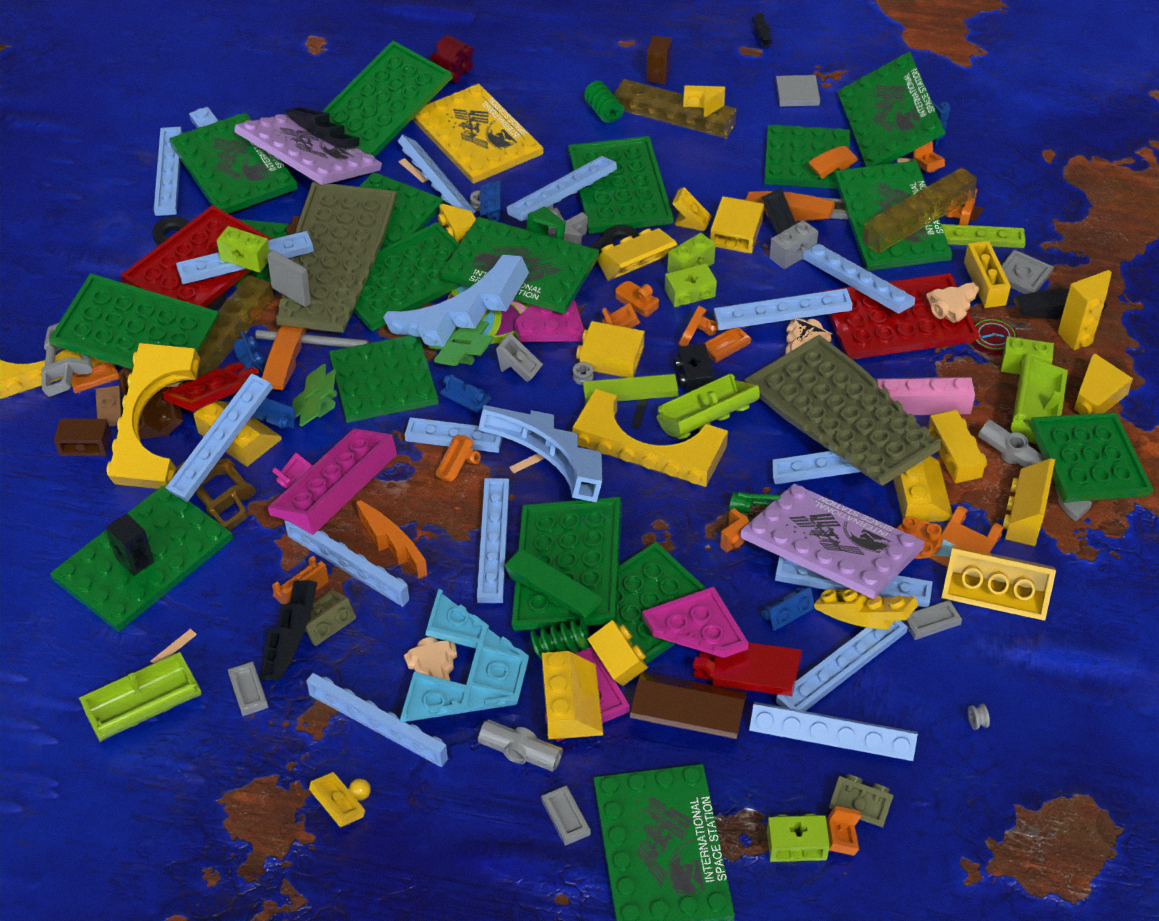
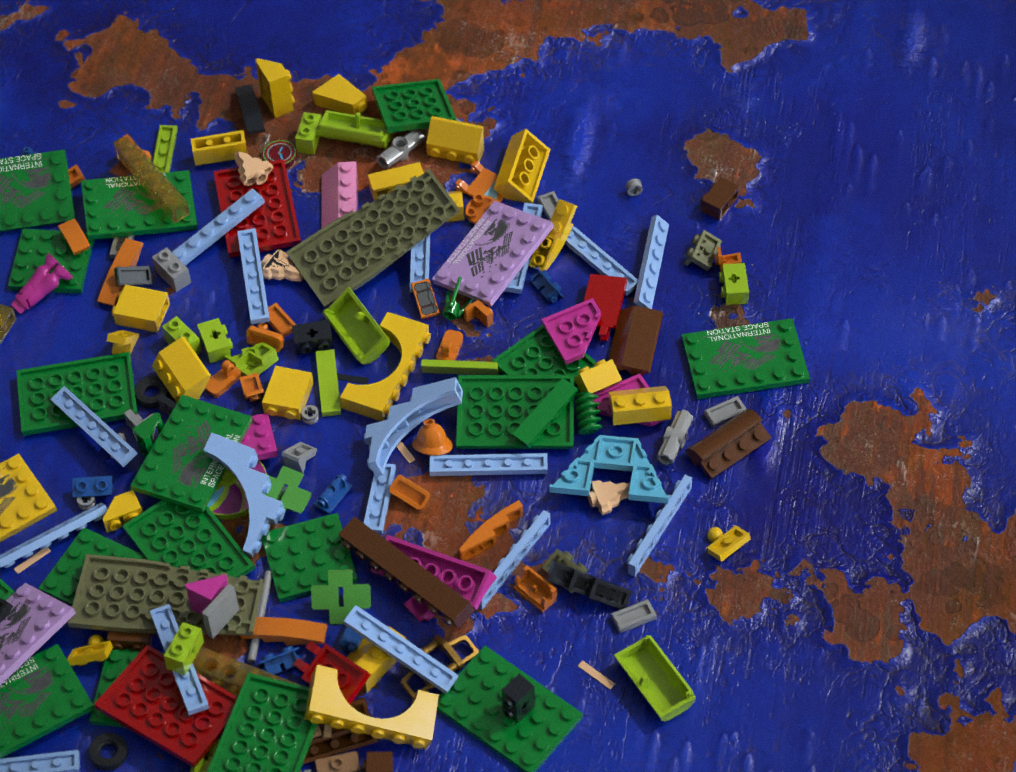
camera: 90 degrees left, 5 degrees up
light grey tile [1001,250,1054,294] -> none
none -> dark pink piece [11,253,73,314]
none -> yellow plate [67,635,113,666]
none -> dark pink slope [185,574,228,615]
none -> lime slope [224,342,279,376]
none -> reddish brown brick [339,516,475,629]
none -> tile [411,279,440,319]
none -> orange hat [412,419,453,456]
none -> lime tile [421,359,498,375]
none -> orange piece [436,330,463,361]
none -> reddish brown brick [685,409,771,480]
none -> reddish brown brick [700,177,740,221]

